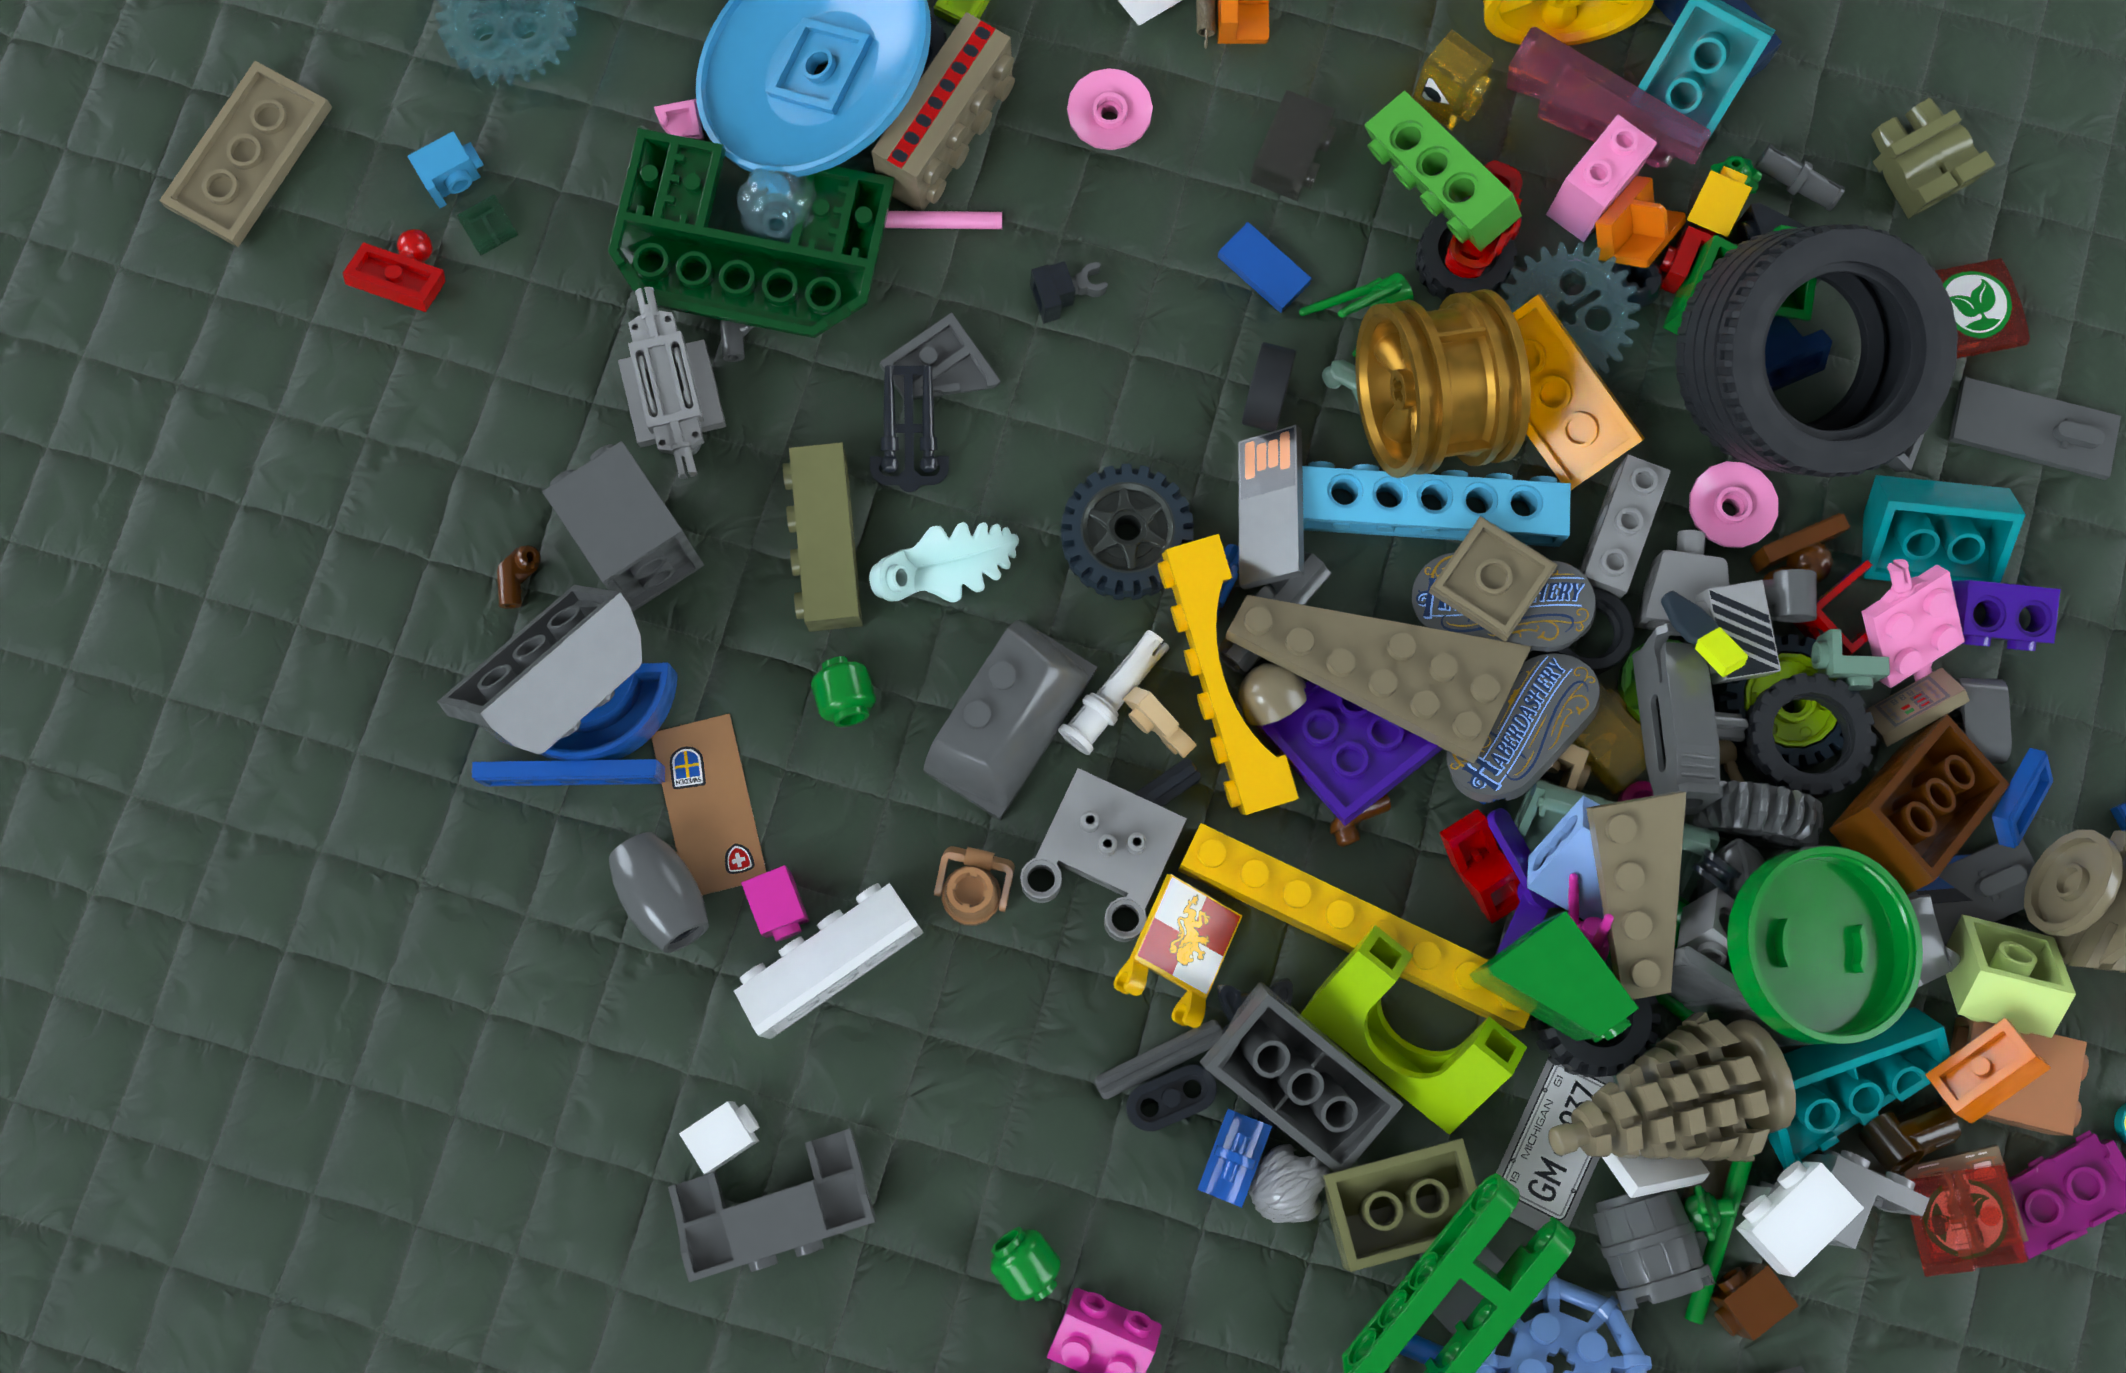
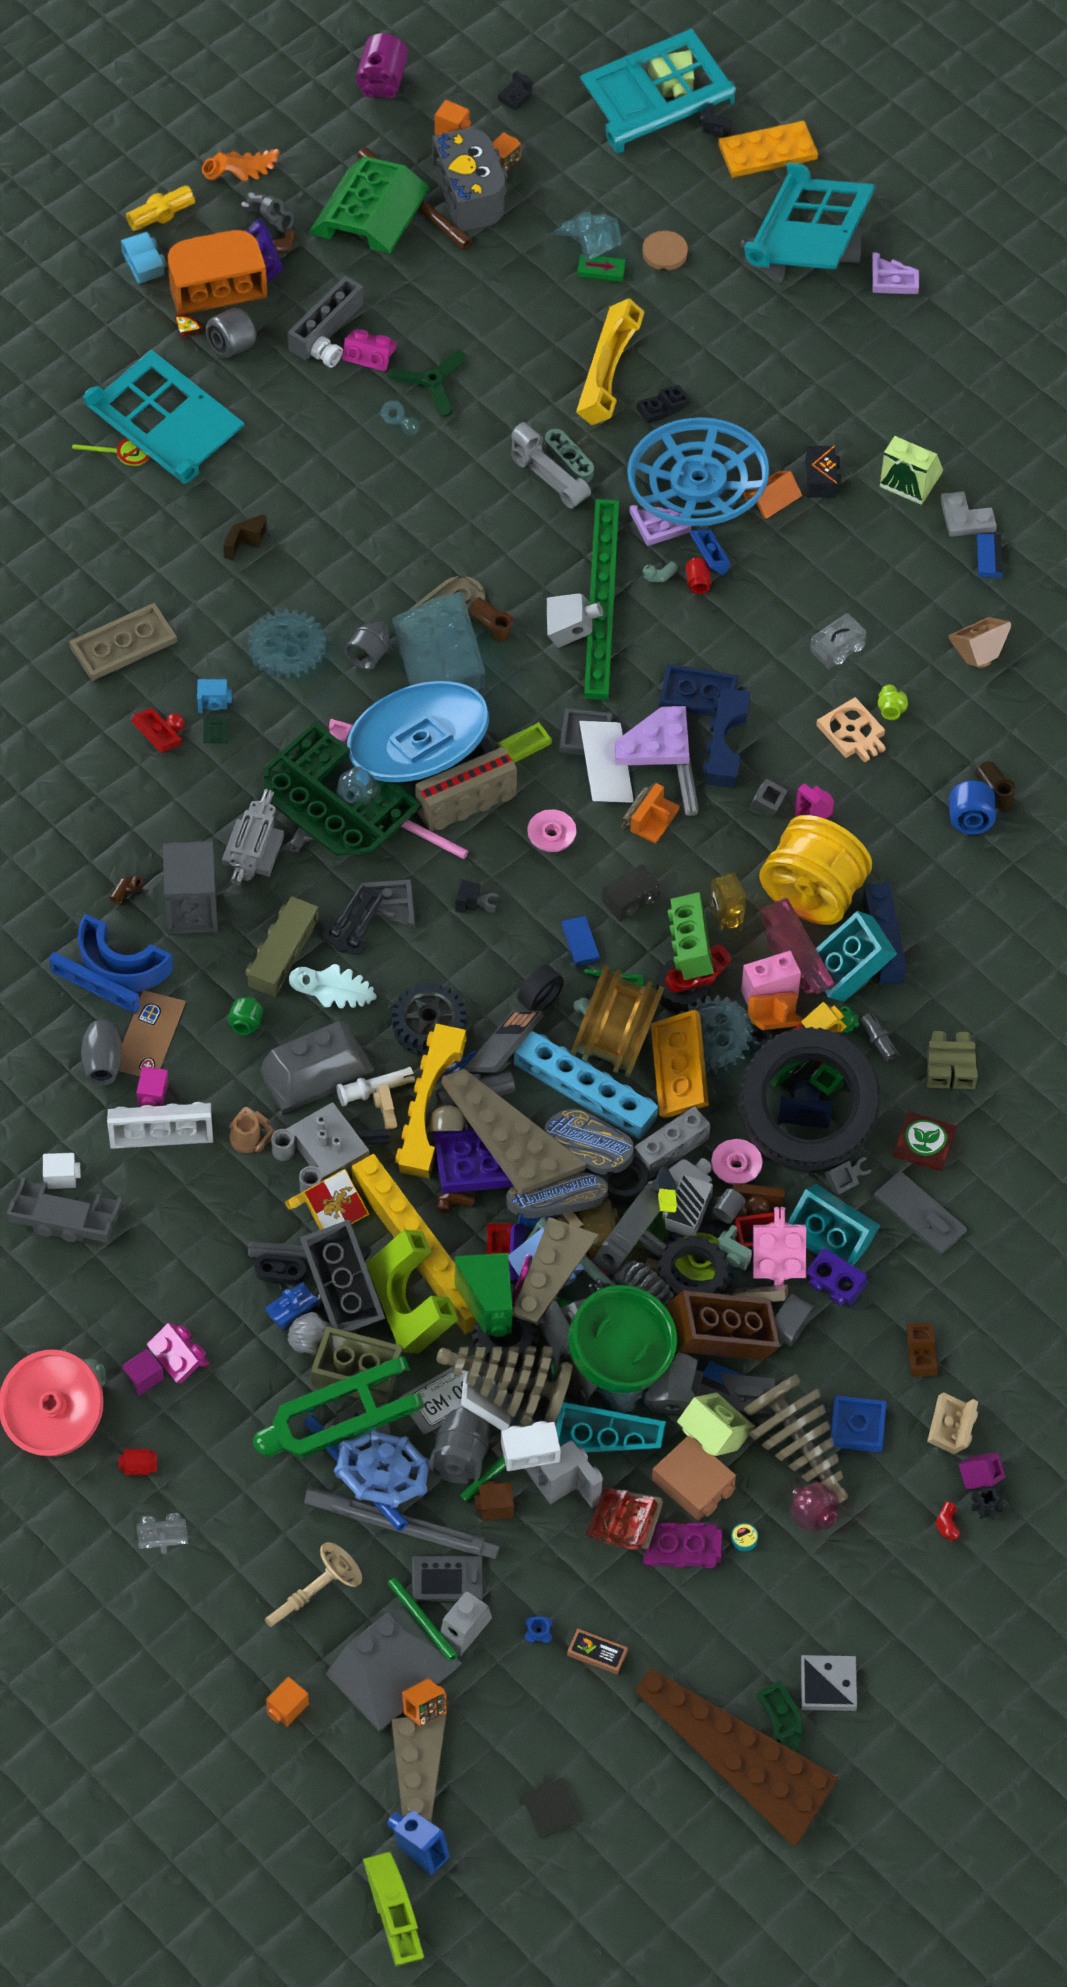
camera: 30 degrees right, 20 degrees down
windscreen [437,585,642,755] -> none
green head [990,1227,1061,1301] -> none
dark tan tile [1428,516,1558,642] -> none
green plant [1683,1184,1735,1241] -> none
dark brown piece [1859,1102,1962,1175] -> none
orange panel [1925,1018,2051,1123] -> none
blue tile [1992,748,2053,848] -> none

